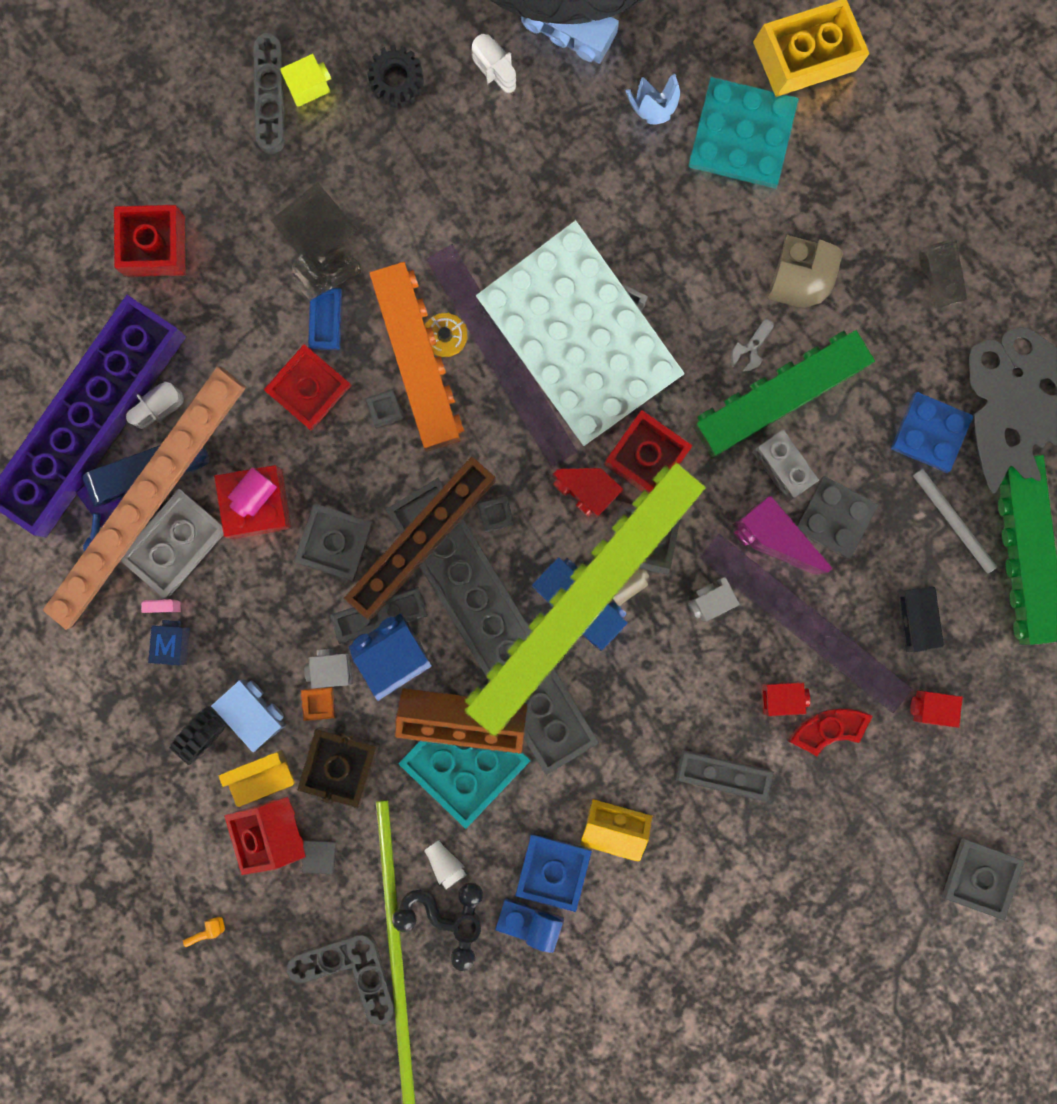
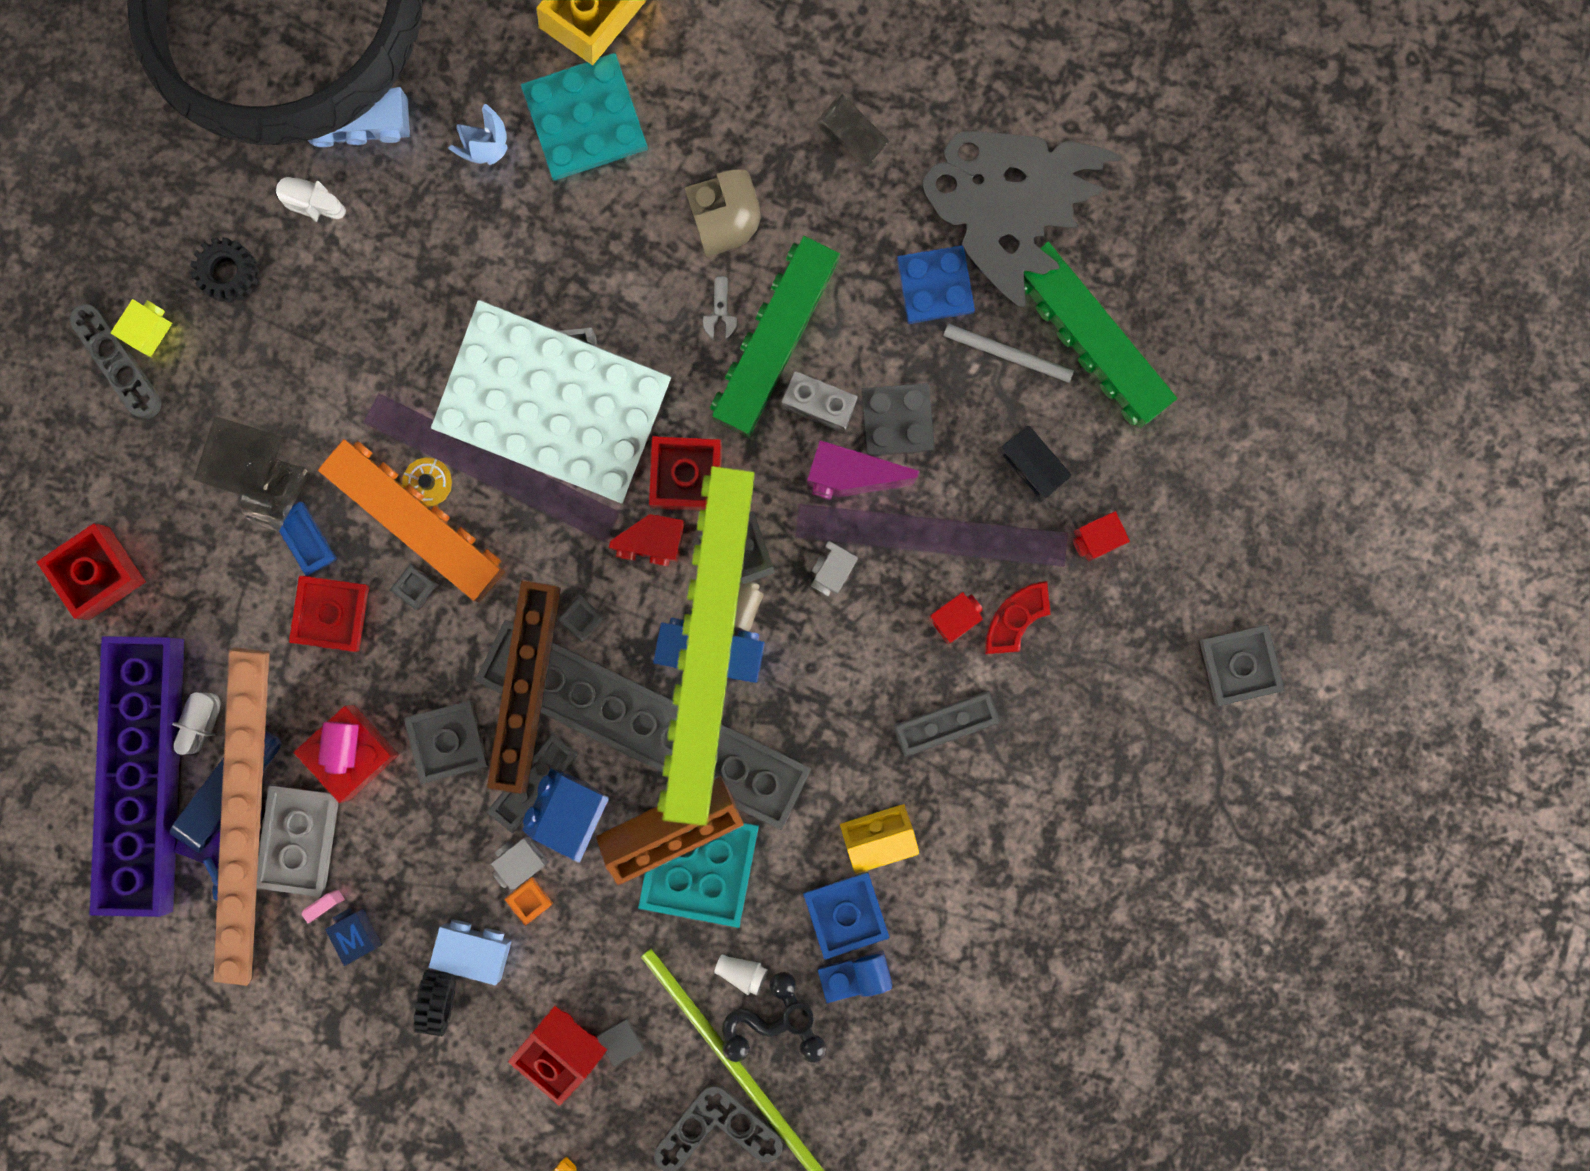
camera: 35 degrees left, 0 degrees up
yellow panel [218,750,295,807] -> none
dark brown brick [297,727,380,808] -> none

